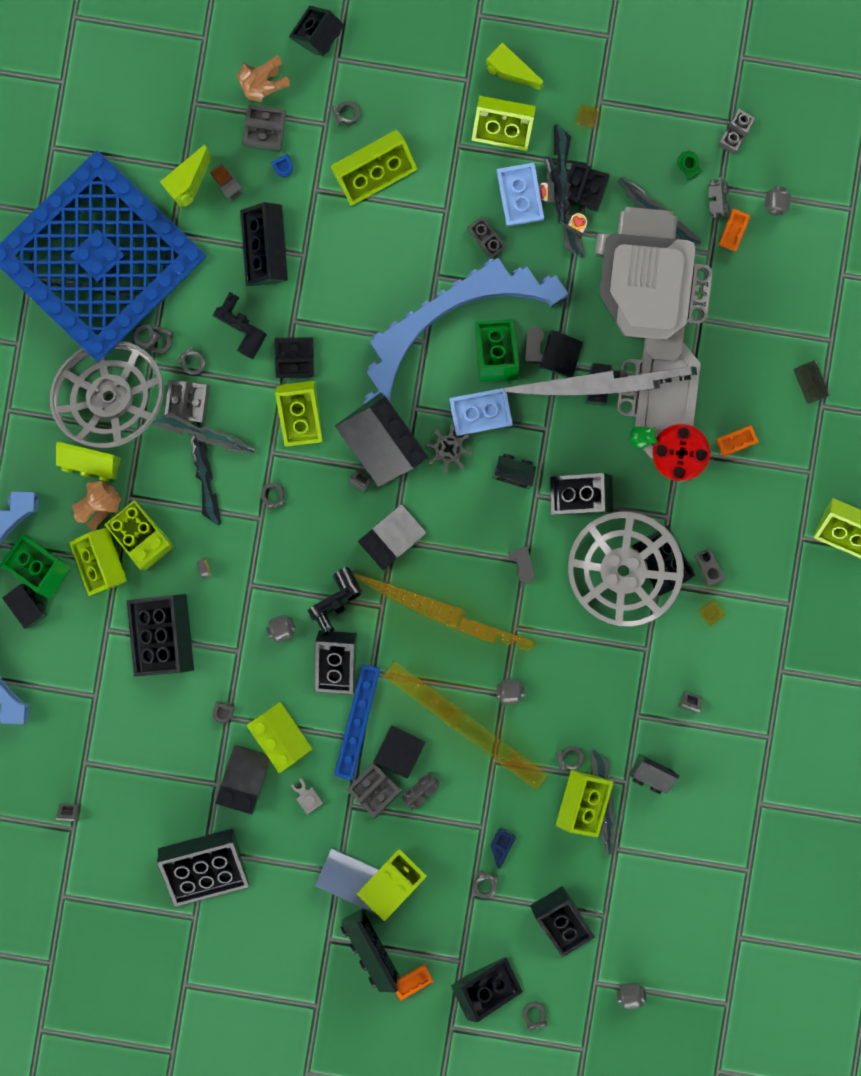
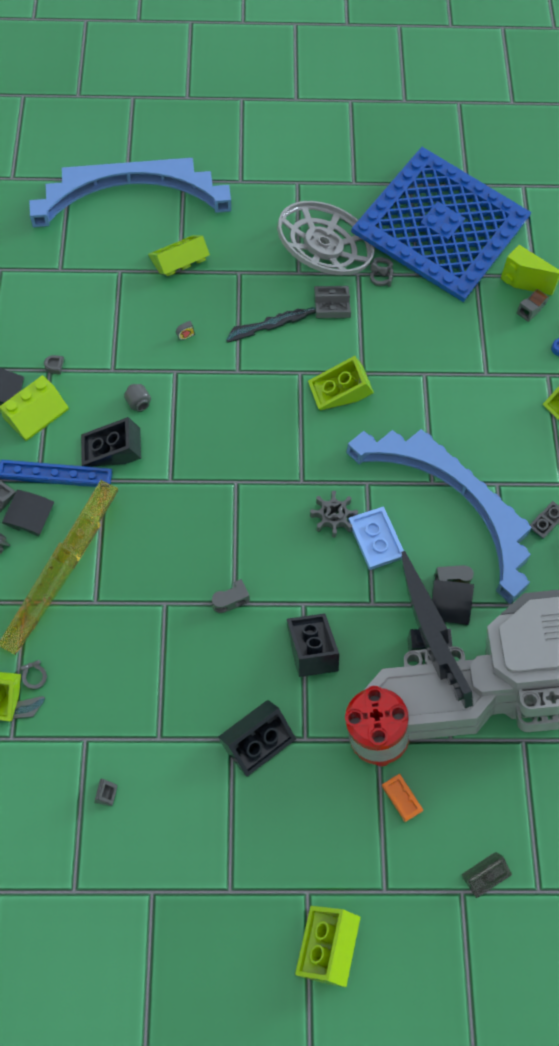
camera: 80 degrees right, 25 degrees down
green slope [0,534,72,599] -> none
black brick [2,584,48,629] -> none
lime slope [56,441,121,482] -> none
medium nougat piece [71,481,121,531] -> none
lime slope [104,500,175,571] -> none
black slope [127,594,194,676] -> none
dark grey sword [153,412,256,455] -> none
dark grey piece [177,347,205,375] -> none
black piece [212,292,267,360] -> none
black slope [240,202,288,286] -> none
dark grey piece [261,483,286,510] -> none
black slope [275,337,314,378] -> none
black piece [308,567,363,635] -> none
black slope [335,392,428,487] -> none
dark grey slope [348,469,373,494] -> none
clear yellow slope [355,574,536,651] -> none
slope [358,504,426,571] -> none
green slope [475,319,519,382] -> none
black slope [492,454,536,490] -> none
dark grey head [497,679,524,705] -> none
light grey dish [568,511,684,626] -> none
green animal [628,426,658,449] -> none
black slope [629,754,680,794] -> none
dark grey leg [694,548,725,588] -> none
clear yellow tile [698,599,725,626] -> none

